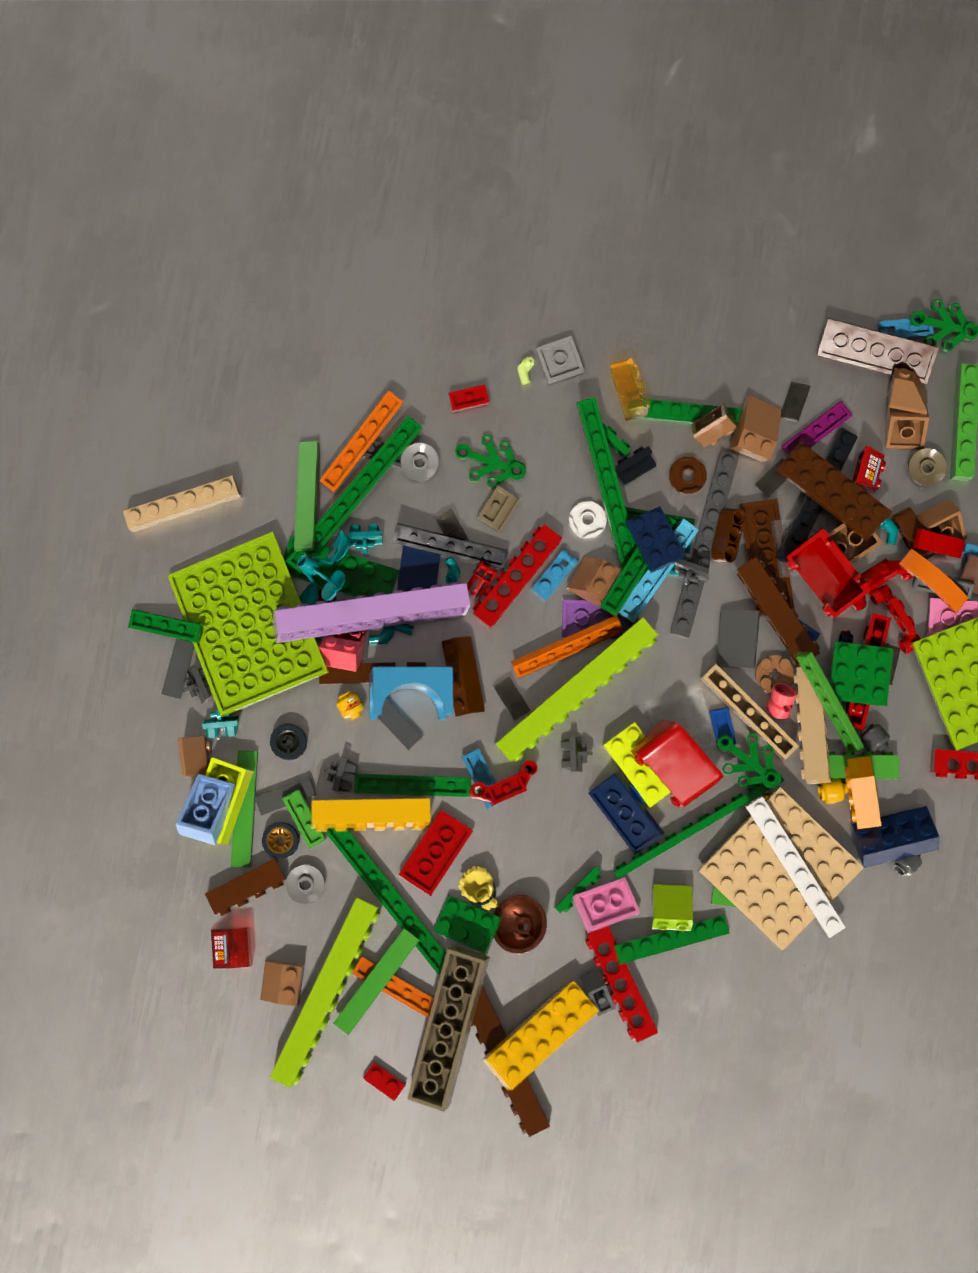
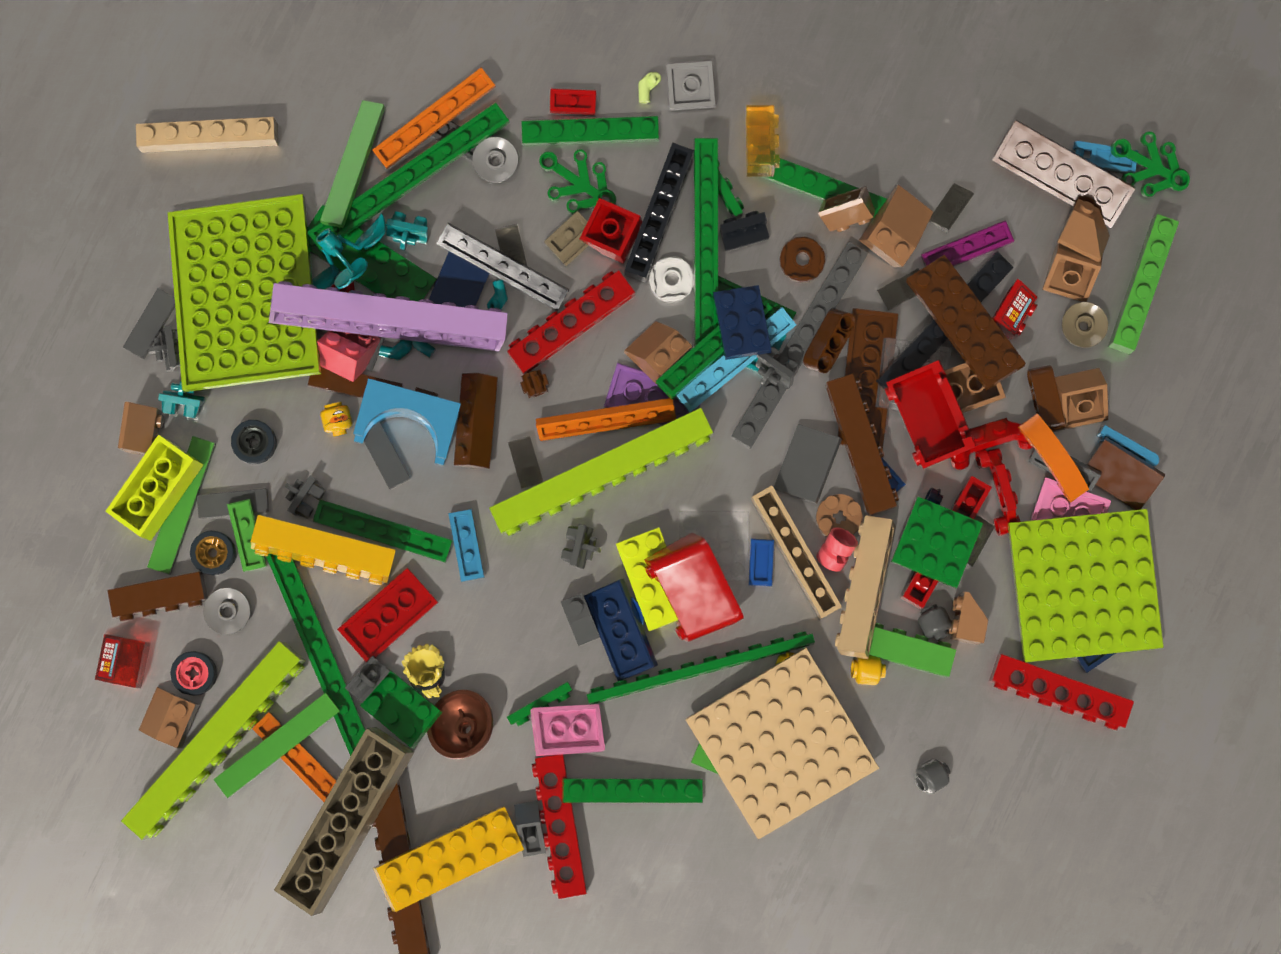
camera: 15 degrees right, 0 degrees up
green tile [128,609,204,643] -> none
light blue slope [176,774,235,845] -> none
red plate [363,1061,406,1101] -> none
red arm [467,560,498,600] -> none
red plate [469,760,538,806] -> none
dark azure plate [531,548,579,601] -> none
lime piece [652,884,693,931] -> none
green plant [717,733,781,788] -> none
white plate [745,796,846,938] -> none
bright green tile [795,652,865,752] -> none
light orange brick [844,756,881,829] -> none
dark blue piece [851,806,940,868] -> none
teal arm [880,518,898,545] -> none
red tile [913,529,965,559] -> none
none -> wheel [170,651,217,696]
none -> dark grey hips [345,656,390,703]
none -> reddish brown gear [520,370,549,398]
none -> green plate [521,116,659,145]
none -> dark grey slope [561,593,600,646]
none -> red slope [579,198,643,264]
none -> black brick [624,142,694,283]
none -> medium nougat slope [948,592,988,645]

